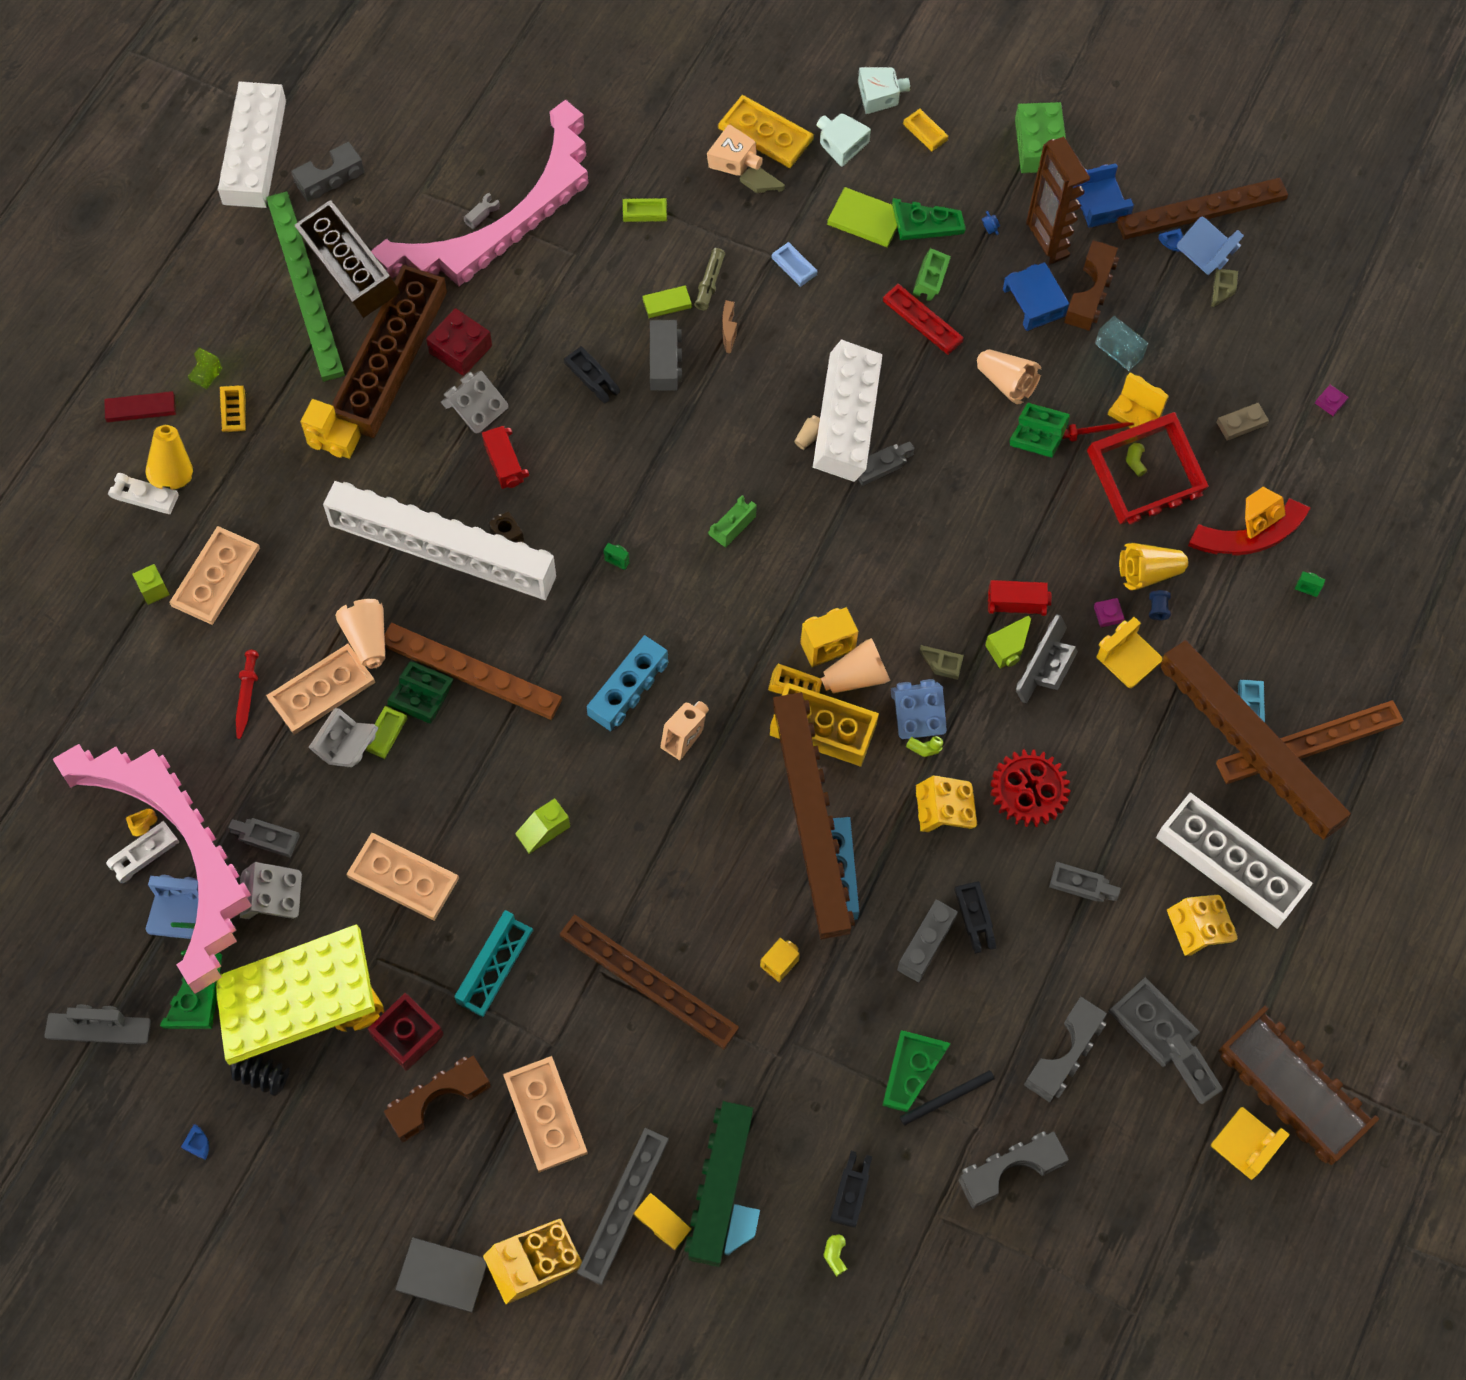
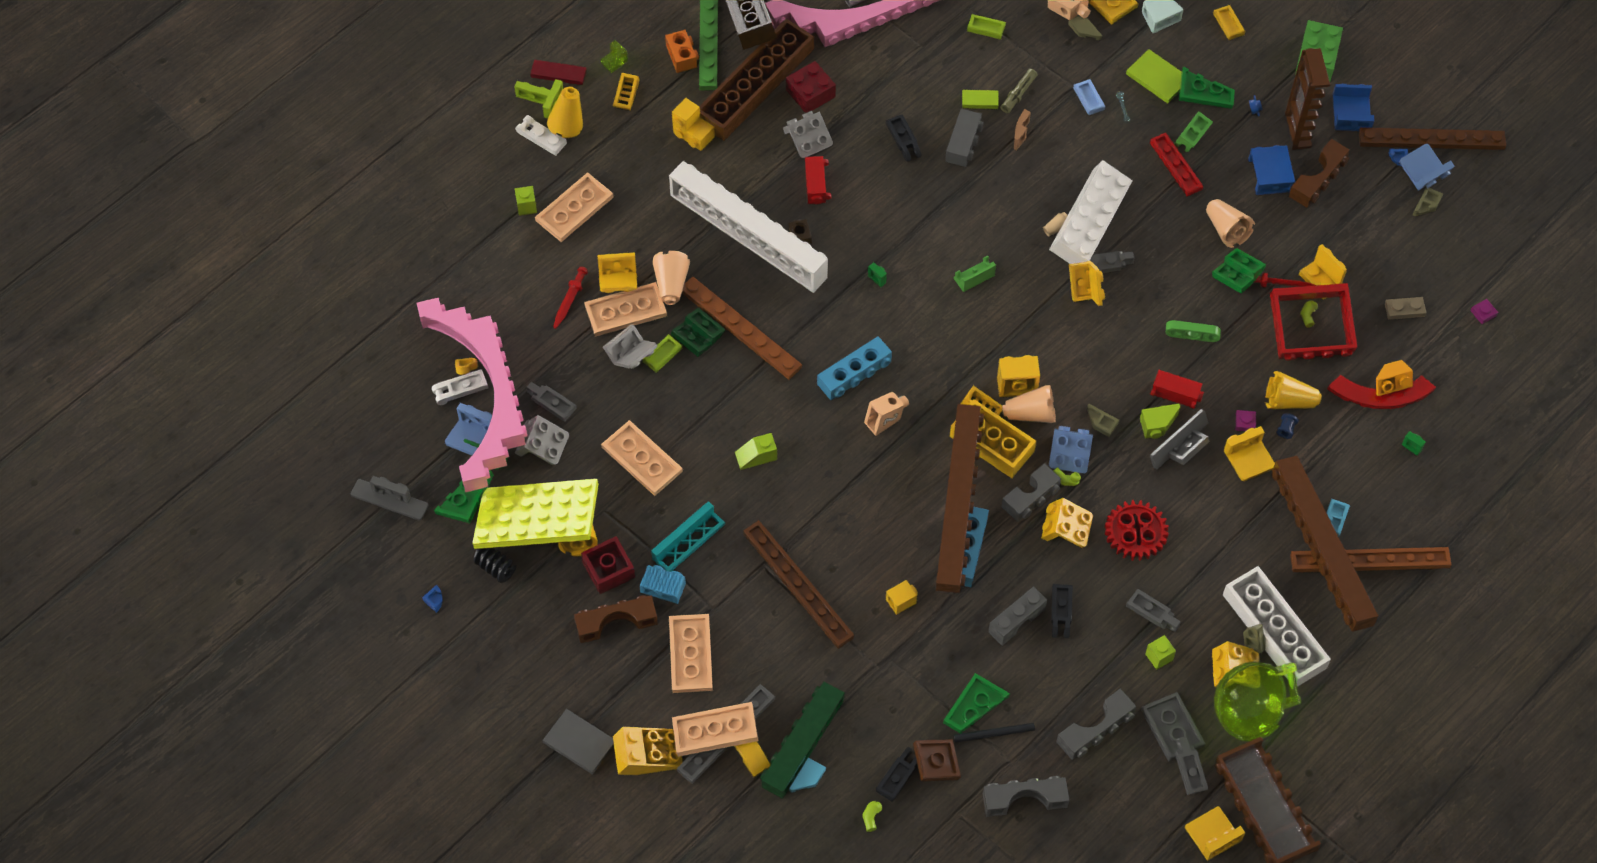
camera: 20 degrees right, 5 degrees down
clear light blue brick [1095,316,1148,371] -> none
none -> lime bracket [514,79,563,118]
none -> yellow bracket [598,252,637,293]
none -> dark azure brick [640,565,686,604]
none -> orange brick [665,30,699,73]
none -> light nougat plate [672,702,758,757]
none -> reddish brown tile [913,739,961,781]
none -> dark grey arch [1002,463,1061,522]
none -> yellow bracket [1069,261,1105,306]
none -> clear light blue hinge [1116,91,1130,123]
none -> lime brick [1145,635,1176,670]
none -> bright green beam [1165,320,1221,342]
none -> clear neon green windscreen [1214,661,1302,742]
none -> olive tile [1243,624,1265,653]

